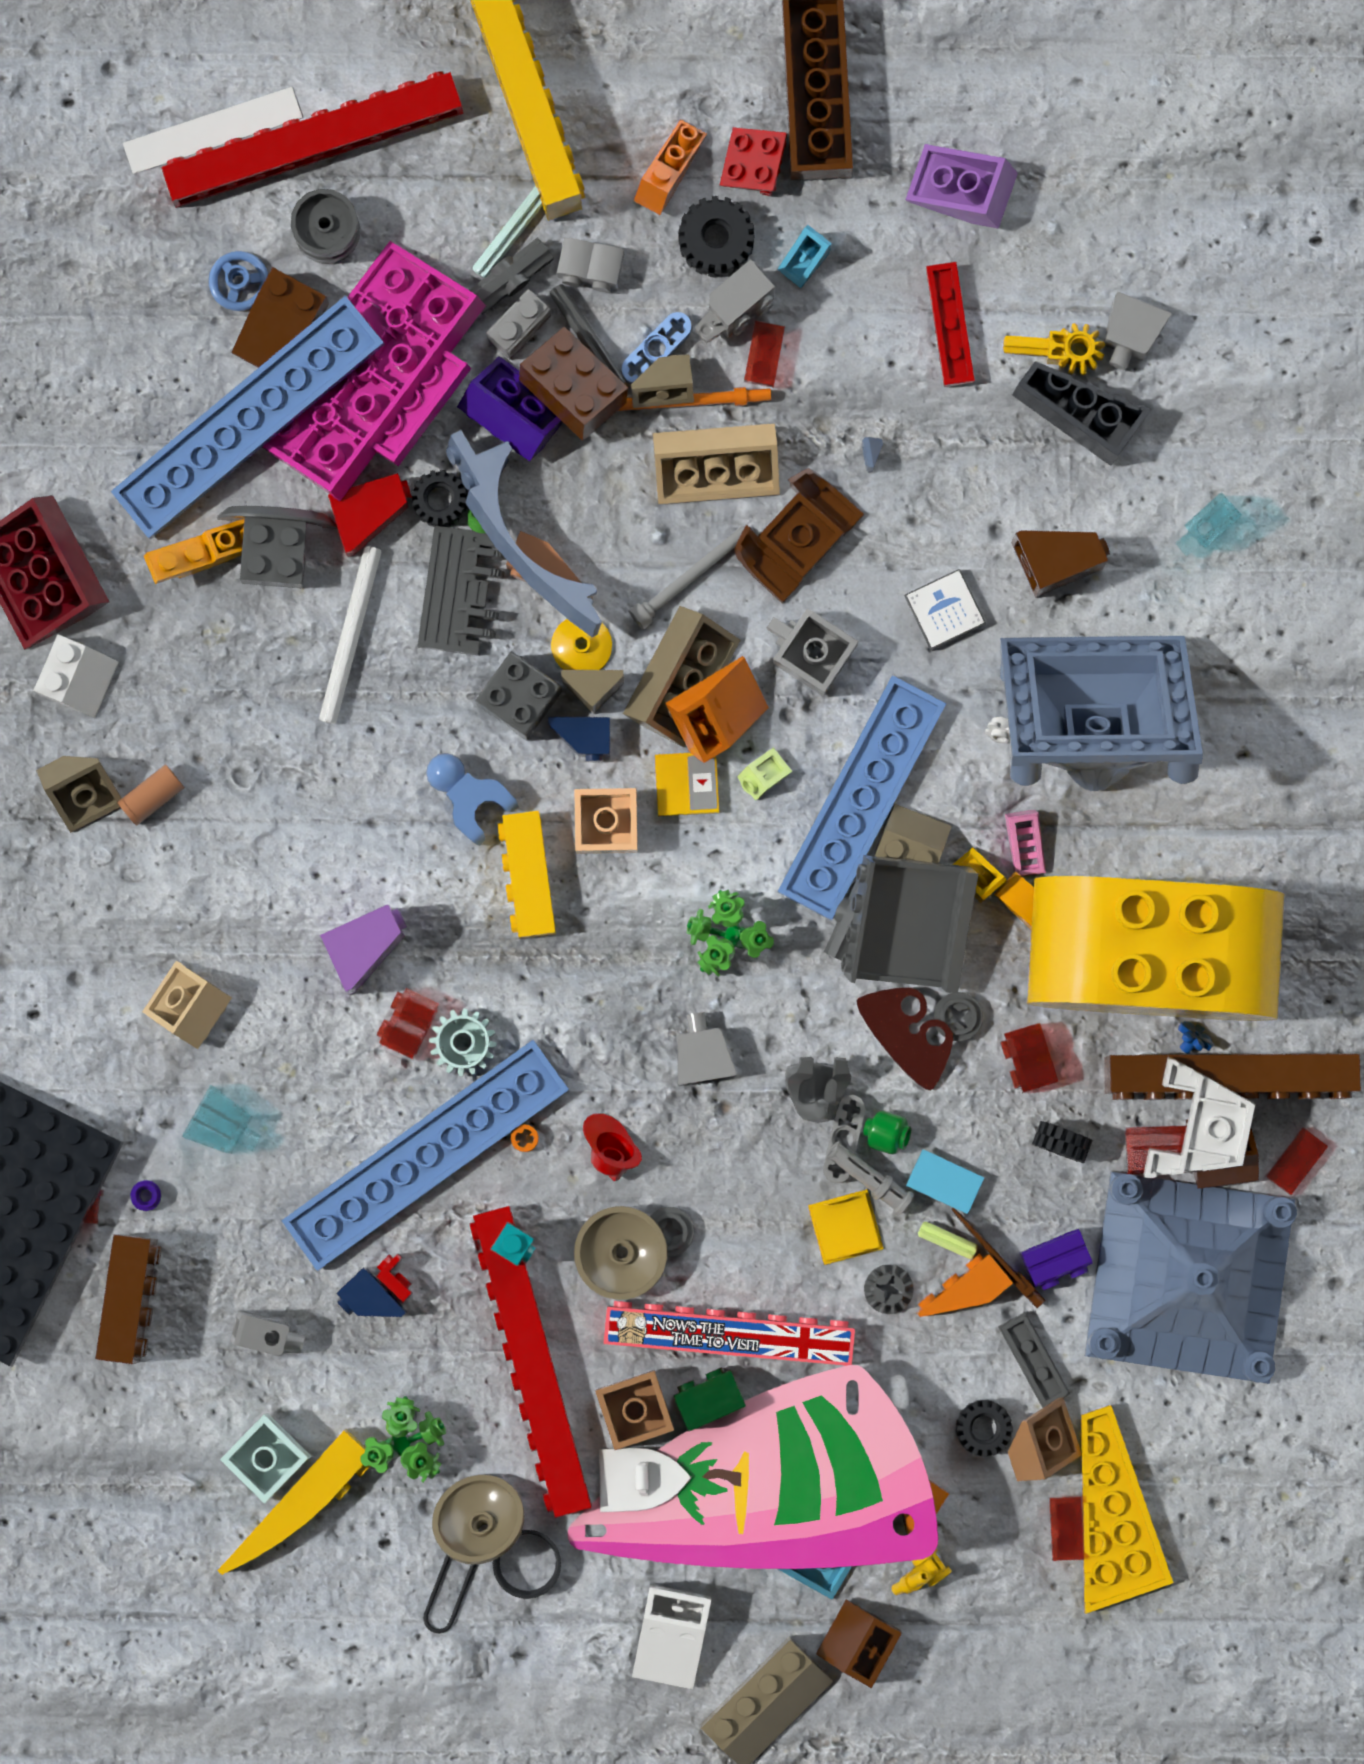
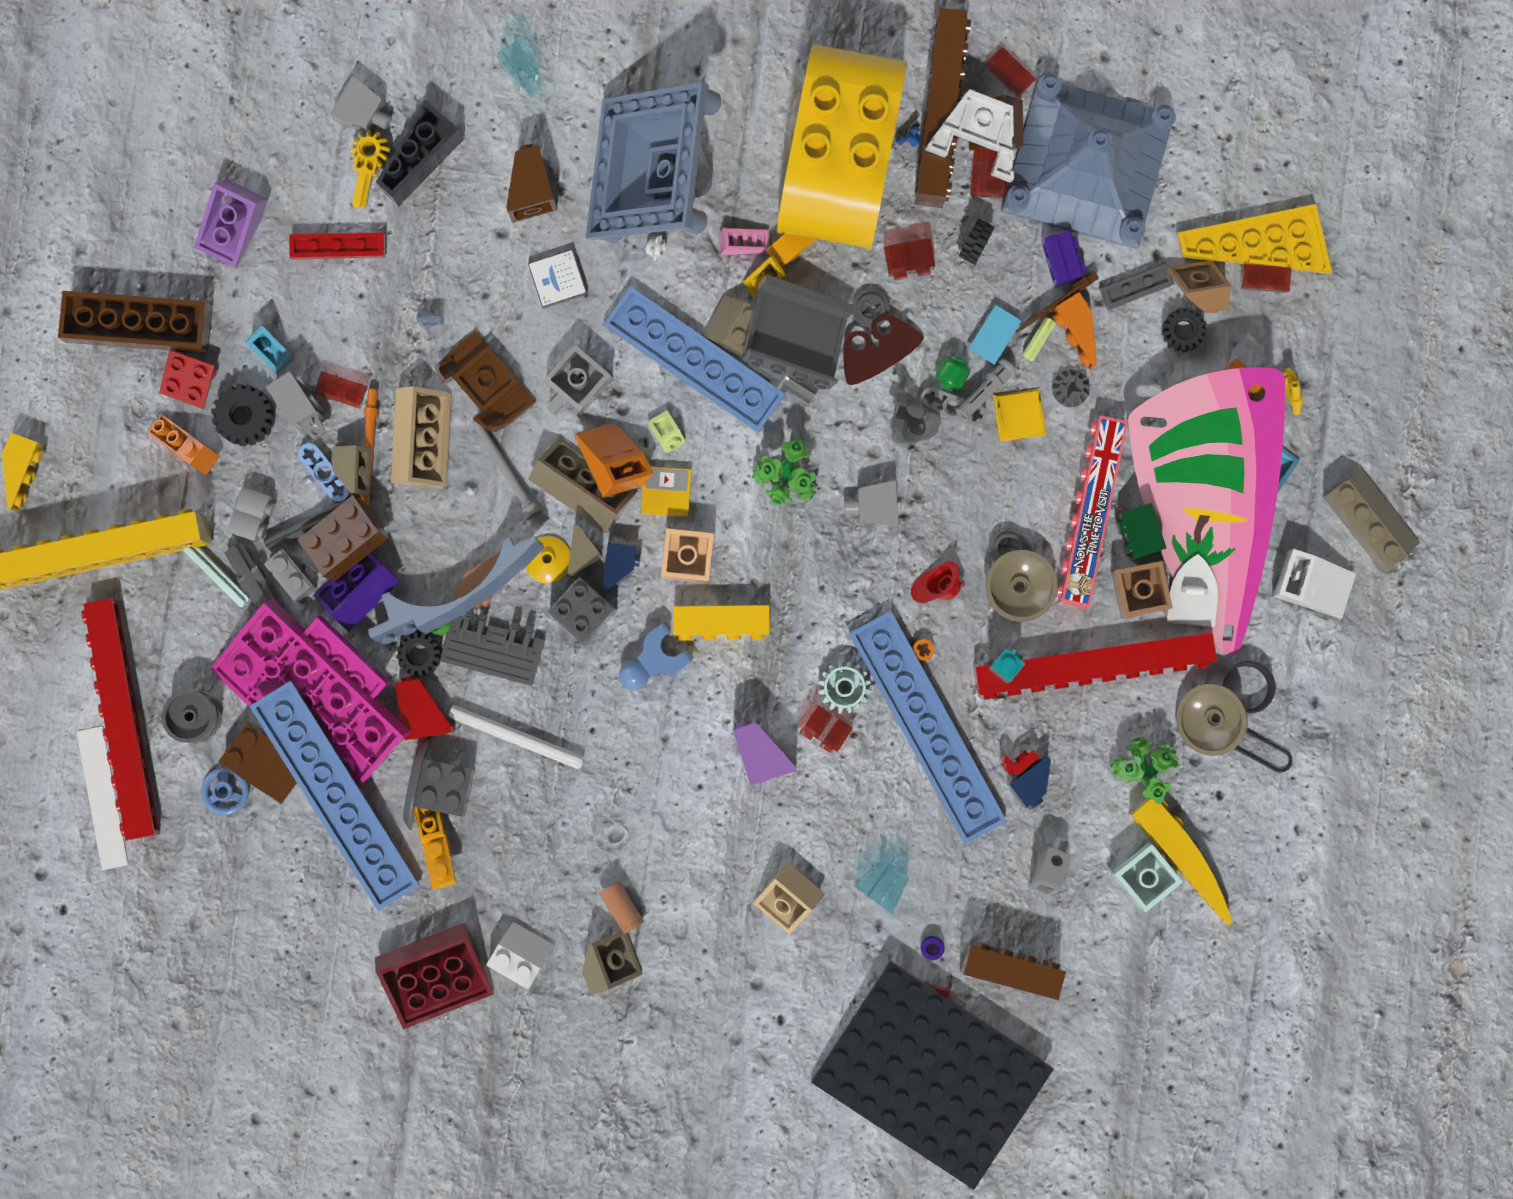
camera: 85 degrees left, 0 degrees up
reddish brown slope [816,1599,902,1688] -> none

